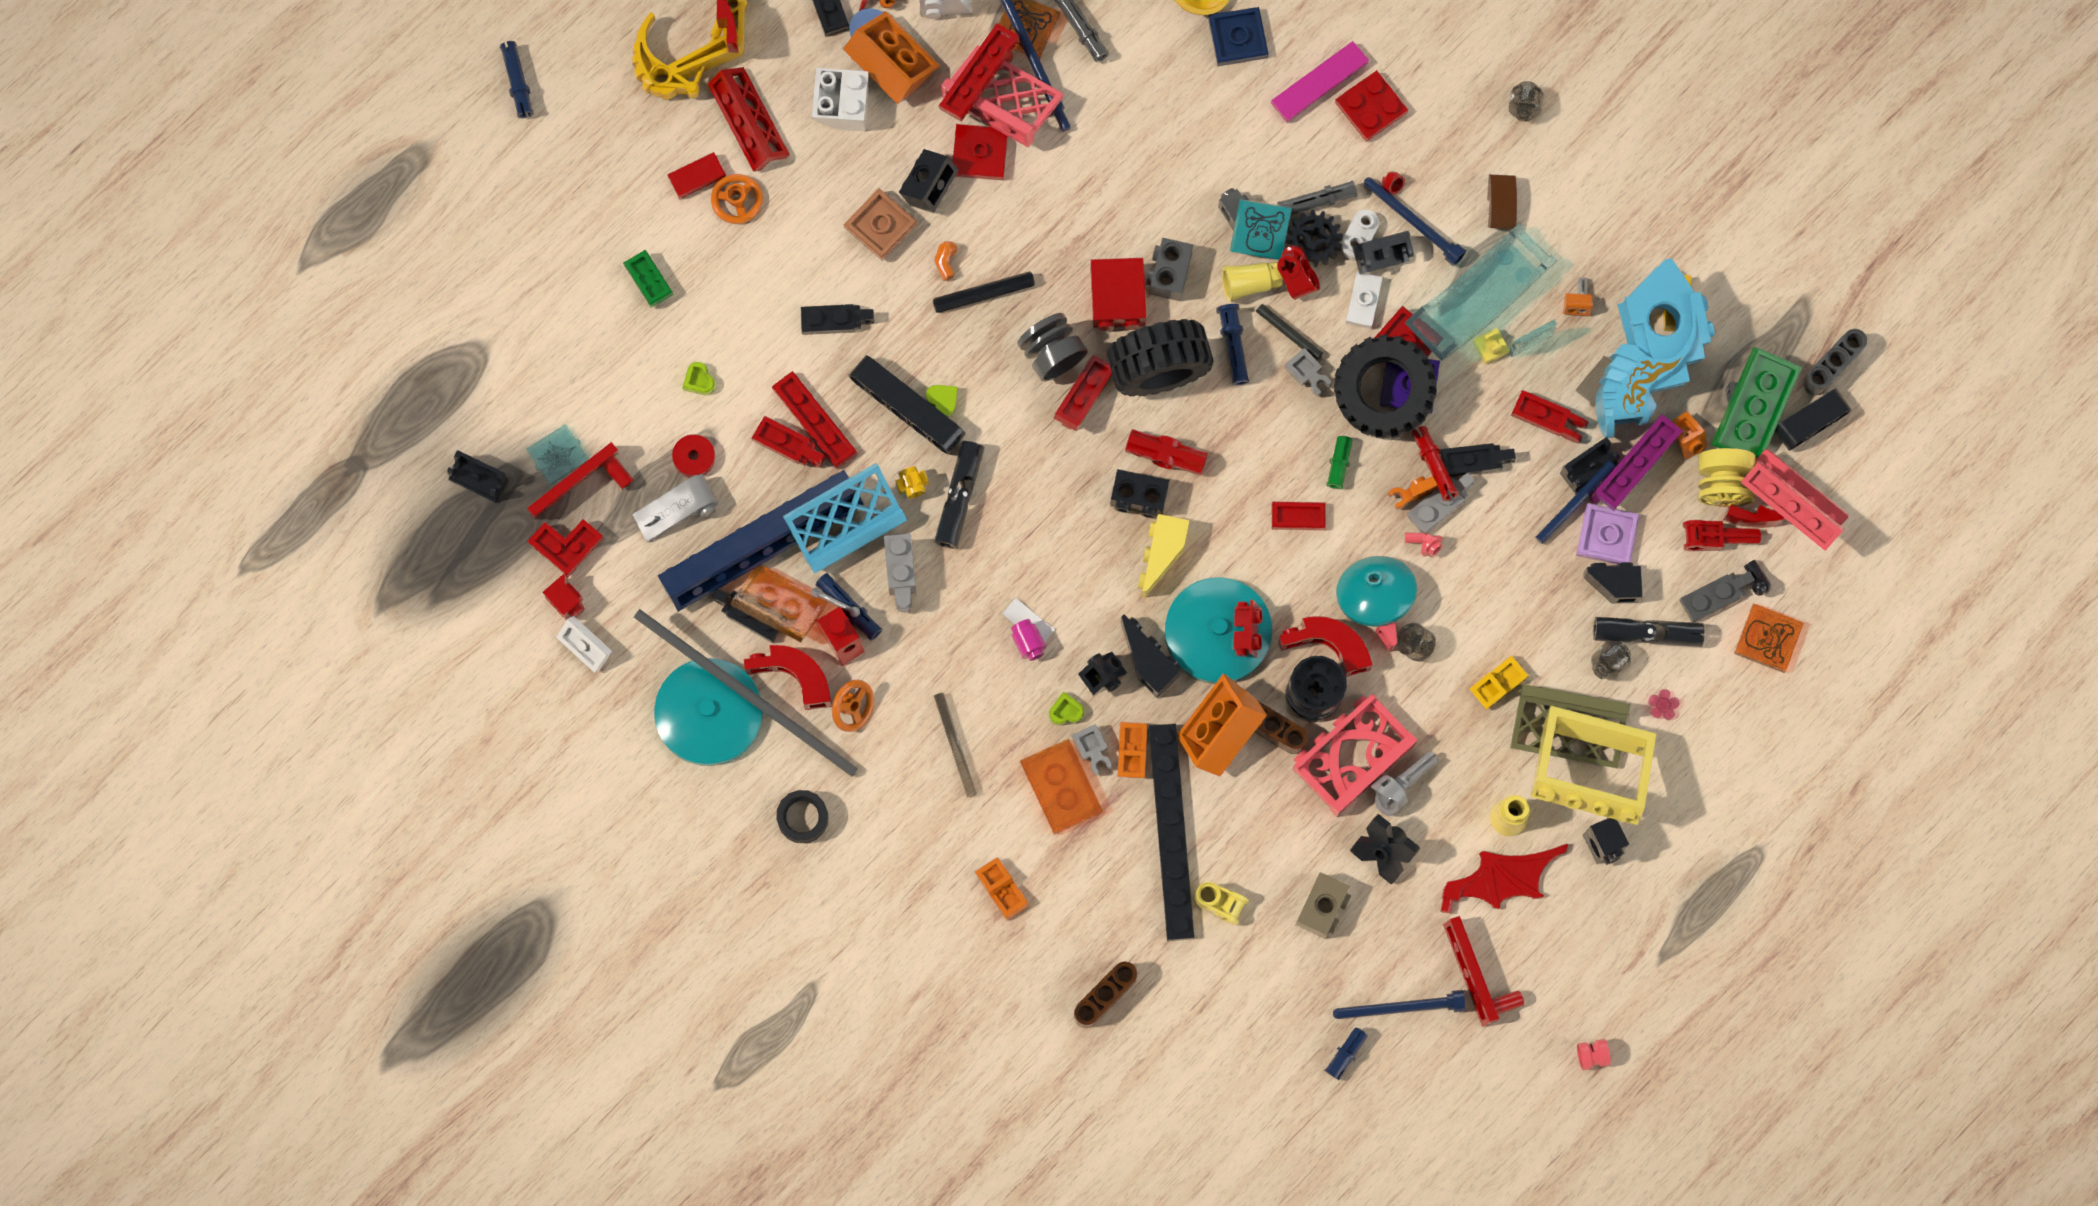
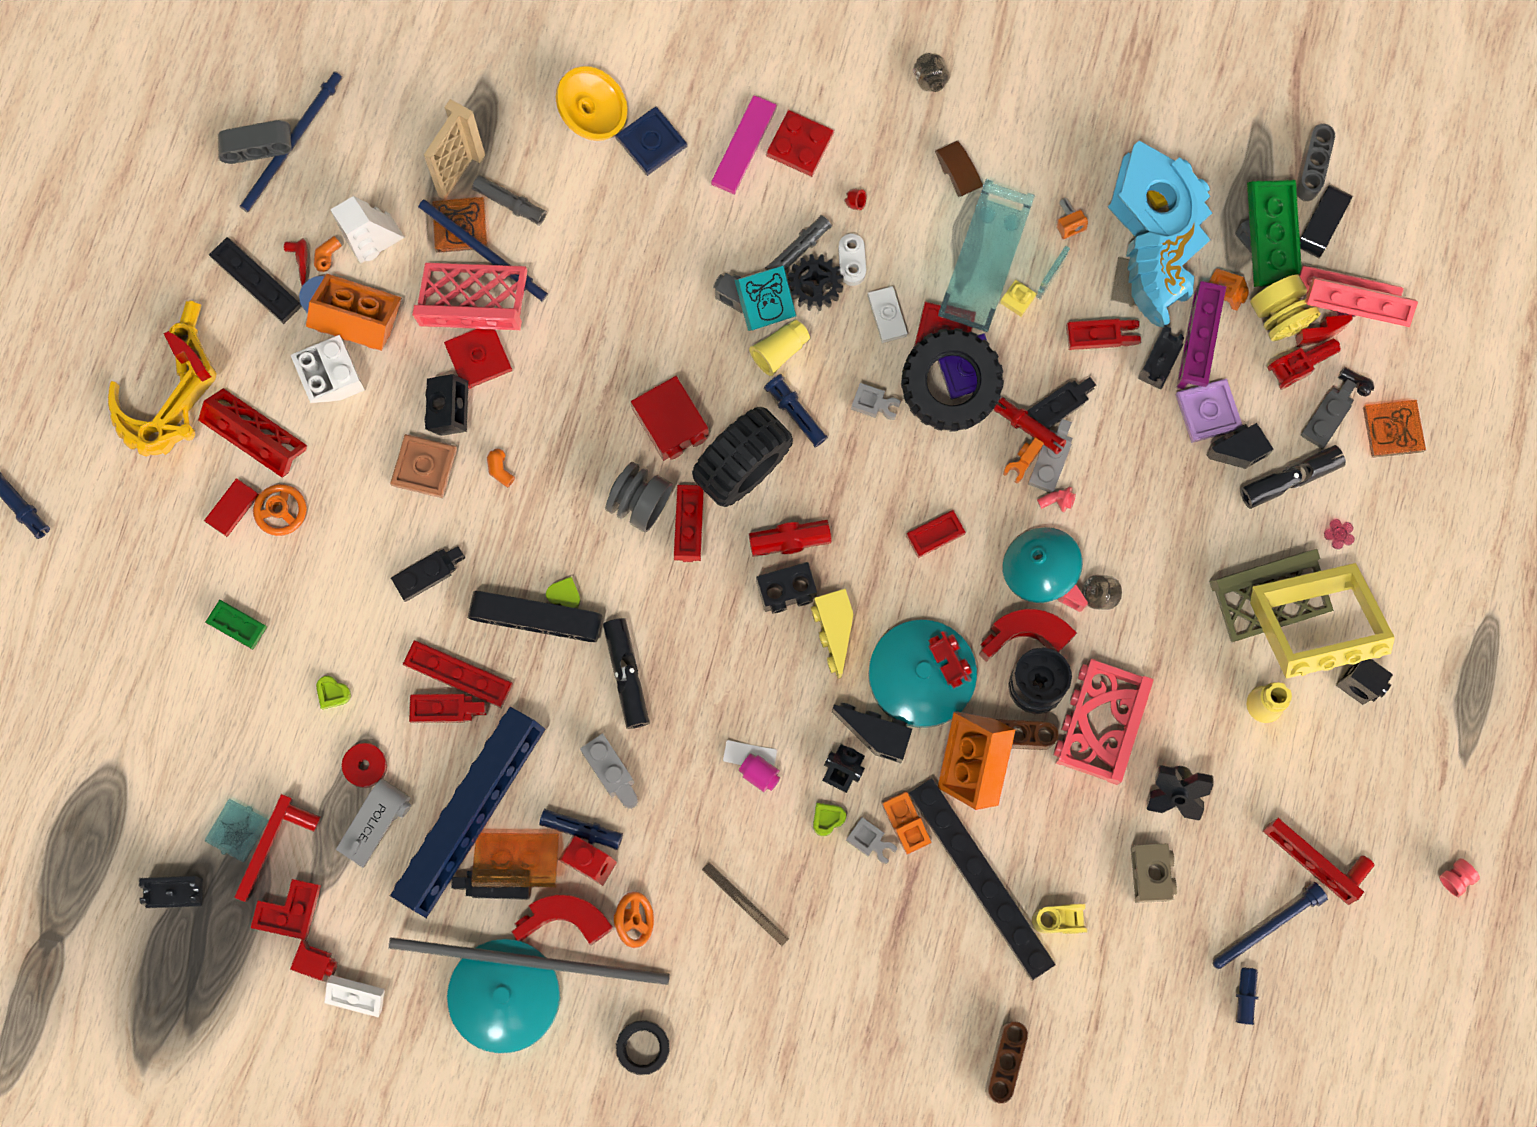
camera: 30 degrees left, 0 degrees up
medium azure fence [783,463,907,573] -> none
light grey hinge [811,588,860,617] -> none
yellow gear [895,466,929,499] -> none
black axle [933,271,1035,313] -> none
red piece [939,23,1019,122] -> none
orange slope [975,857,1029,921] -> none
clear orange tile [1020,738,1103,835] -> none
dark grey brick [1146,237,1193,301] -> none
pearl dark grey bar [1256,304,1323,361] -> none
red piece [1277,246,1320,300] -> none
green axle [1326,435,1352,489] -> none
black hinge [1352,230,1414,274] -> none
dark blue piece [1364,177,1467,267] -> none
light grey piece [1371,751,1439,816] -> none
red animal [1440,843,1568,914] -> none
yellow slope [1469,655,1529,710] -> none
dark blue bar [1535,461,1616,544] -> none
clear smoke head [1591,641,1631,681] -> none

